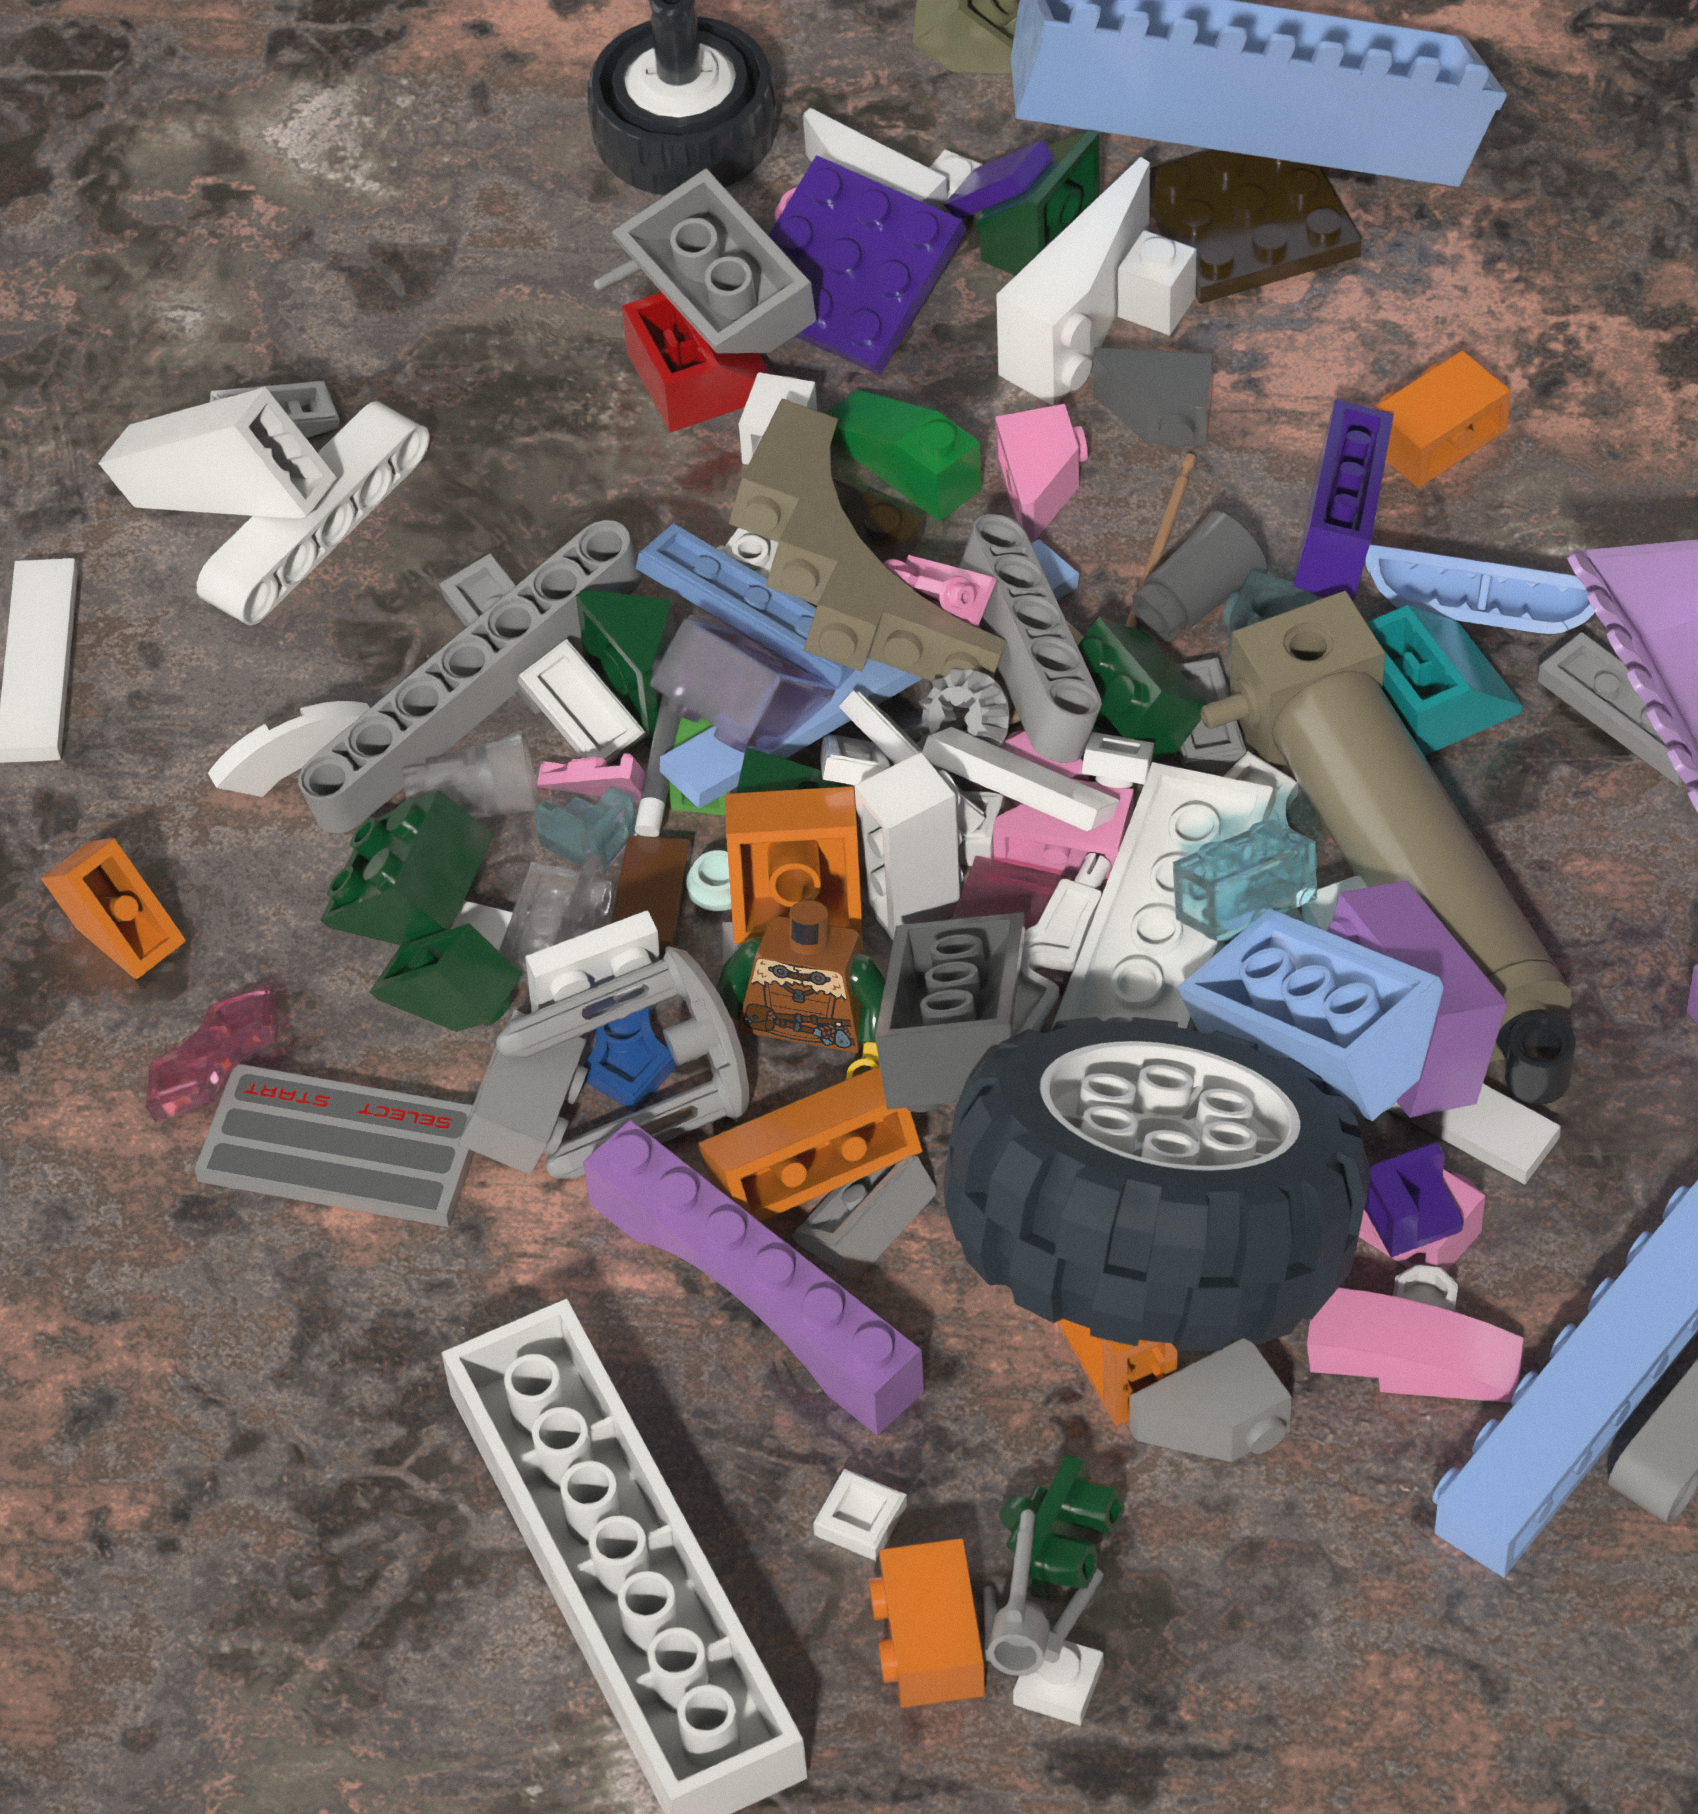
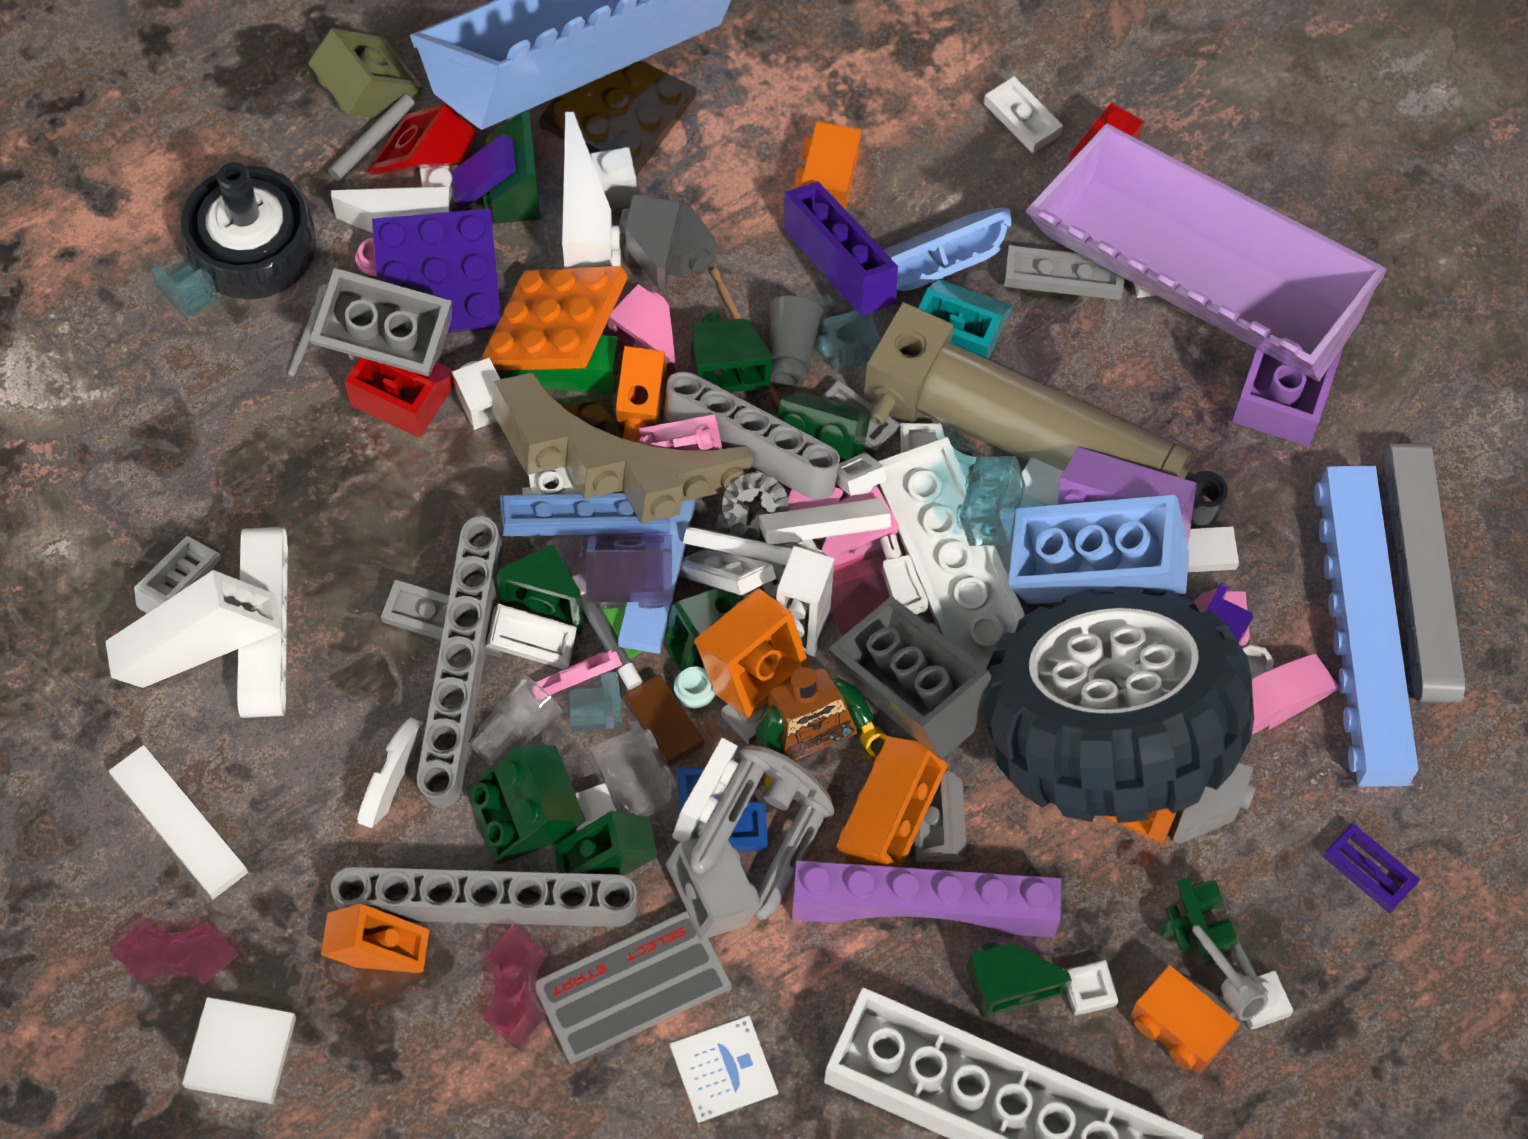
camera: 45 degrees left, 10 degrees up
none -> clear light blue panel [152,265,218,320]
none -> light grey bar [328,94,415,181]
none -> light grey beam [331,867,638,927]
none -> red slope [367,103,479,176]
none -> orange plate [480,266,628,371]
none -> orange torso [616,346,668,442]
none -> dark grey slope [620,194,681,289]
none -> white sticker [670,1016,779,1123]
none -> dark green torso [691,312,773,393]
none -> dark green slope [966,942,1072,1017]
none -> dark purple tile [1322,822,1420,914]

